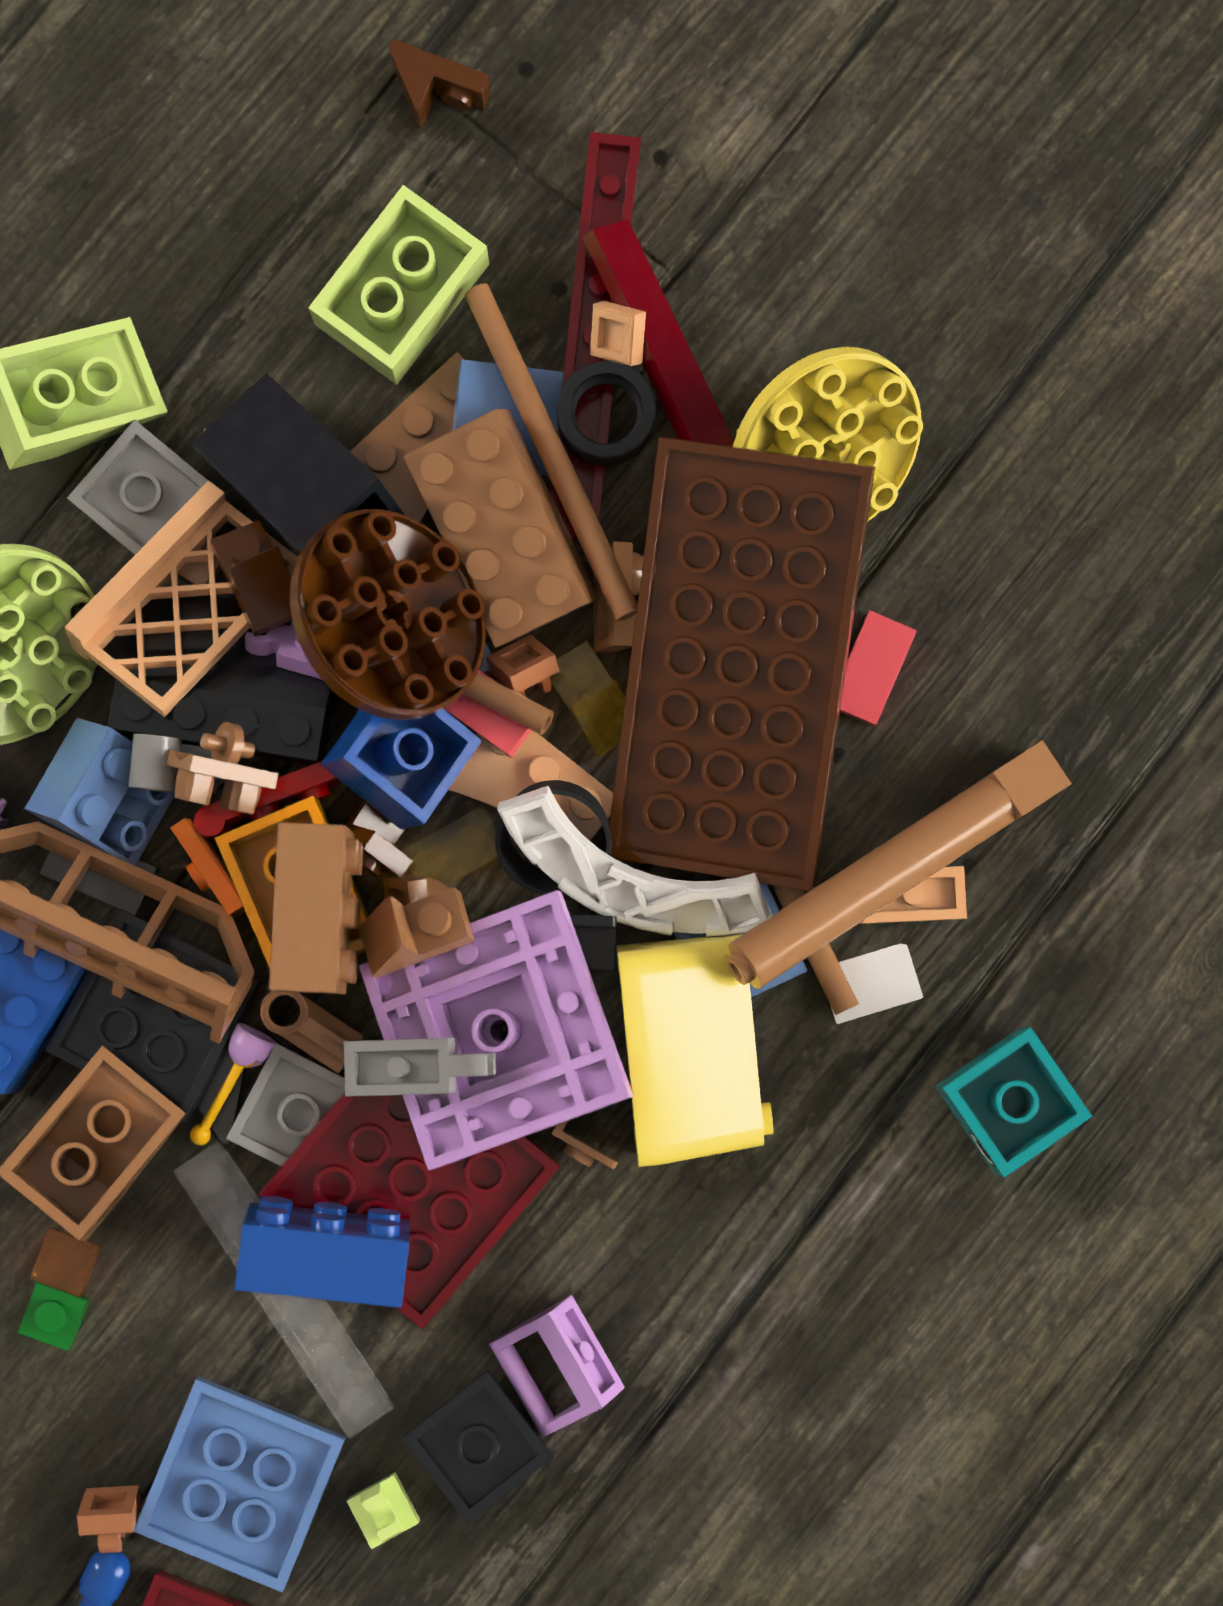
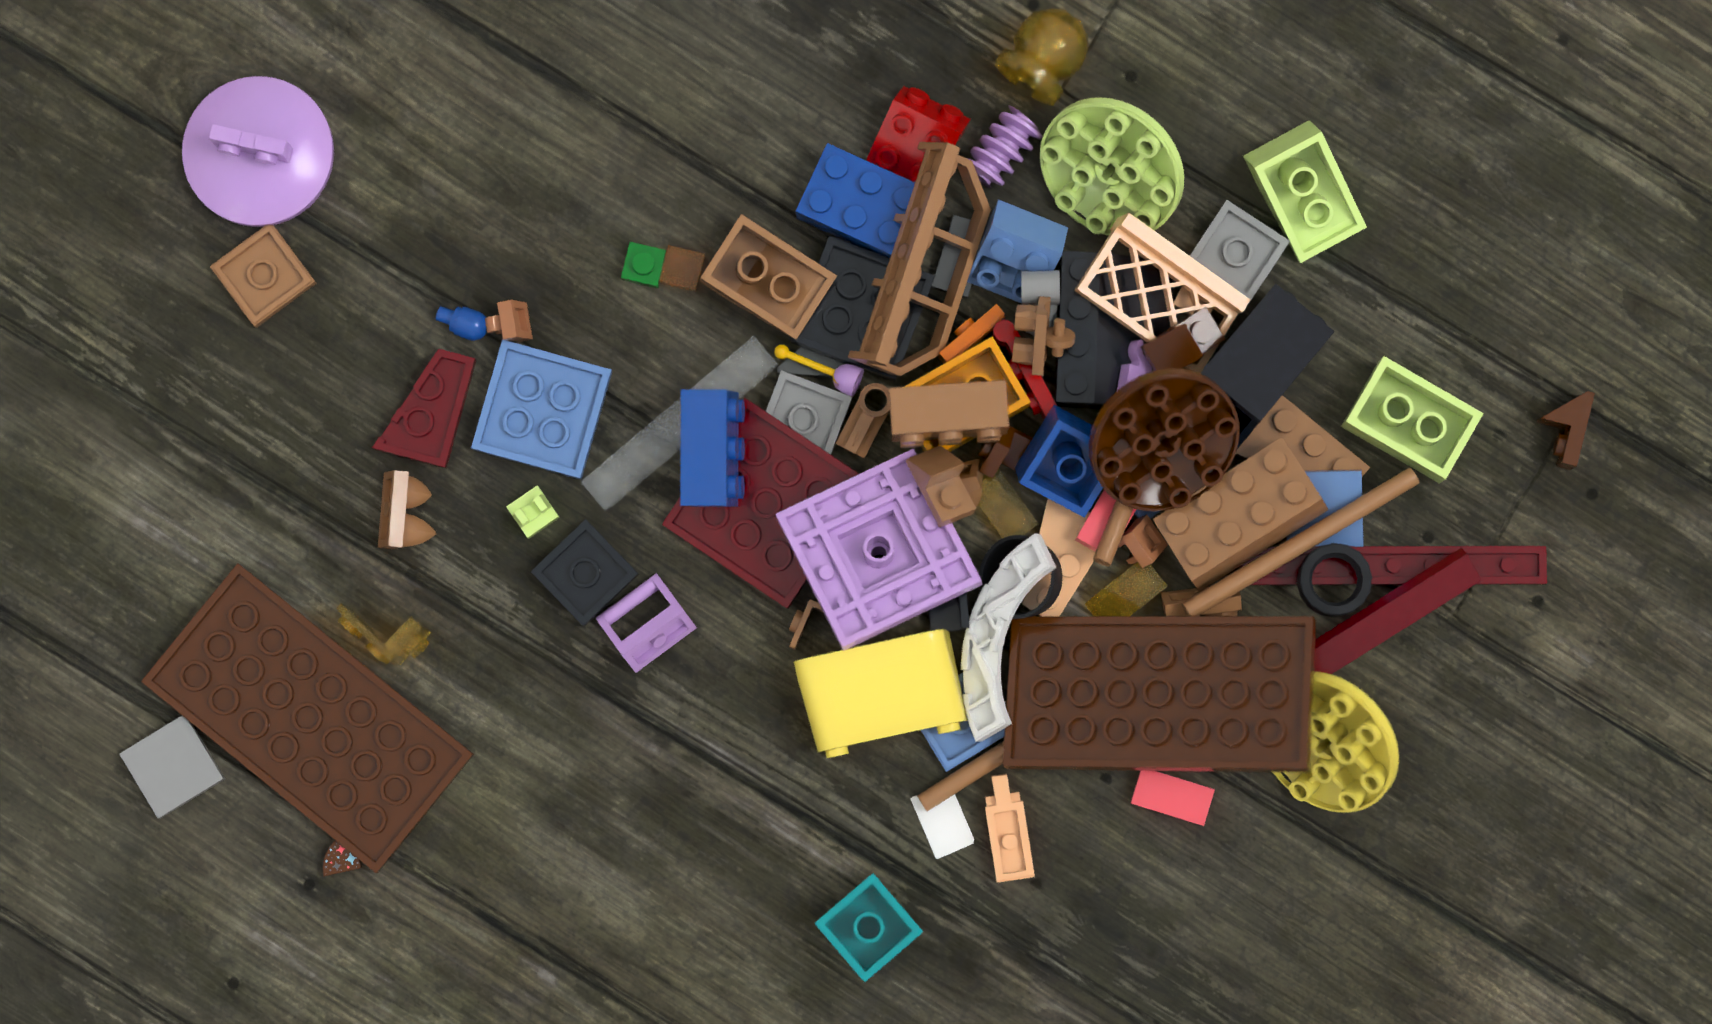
camera: 95 degrees right, 0 degrees up
light grey plate [344,1038,496,1096] -> none
light nougat tile [590,301,646,366] -> none
medium nougat brick [726,740,1071,989] -> none

